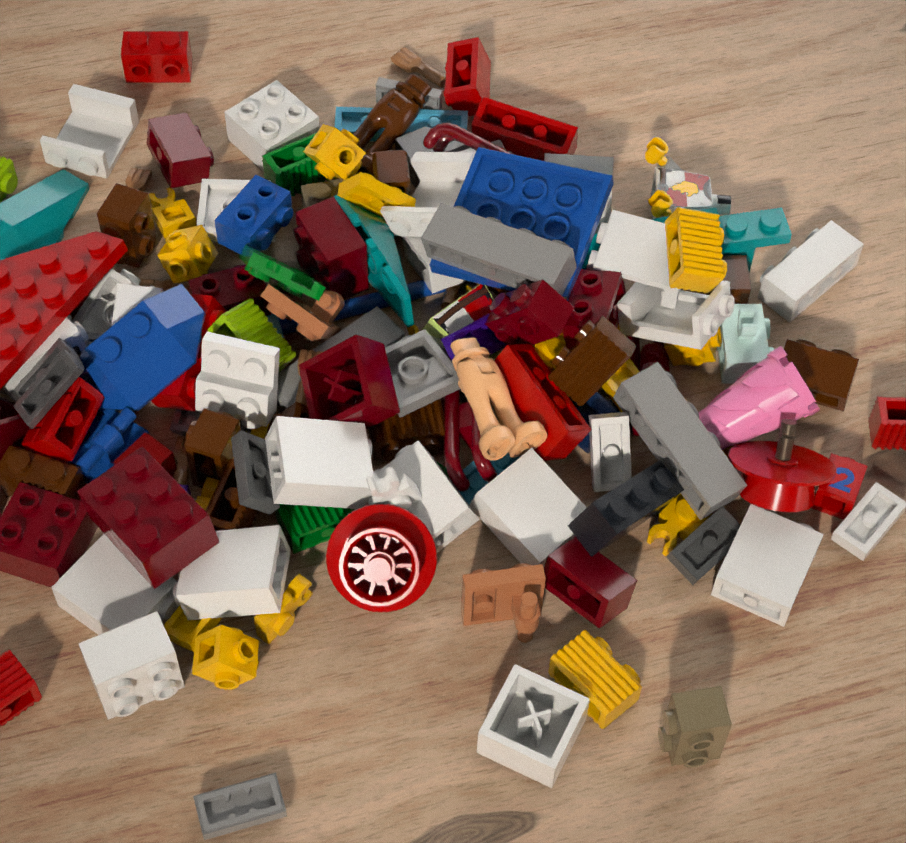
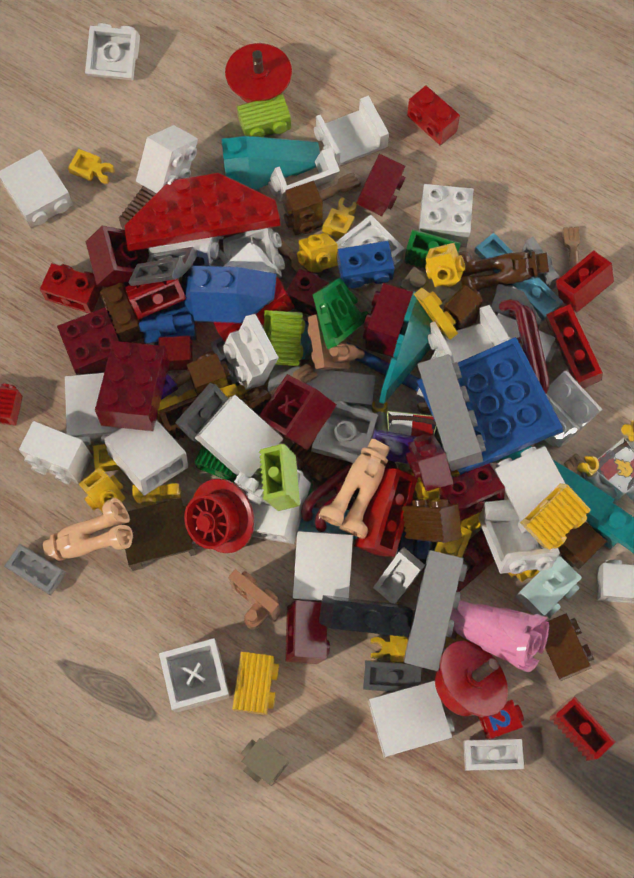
camera: 50 degrees right, 15 degrees up
none -> light nougat piece [43,498,133,561]
none -> dark brown panel [122,498,199,571]
none -> lime brick [259,444,300,511]
none -> white panel [268,147,340,201]

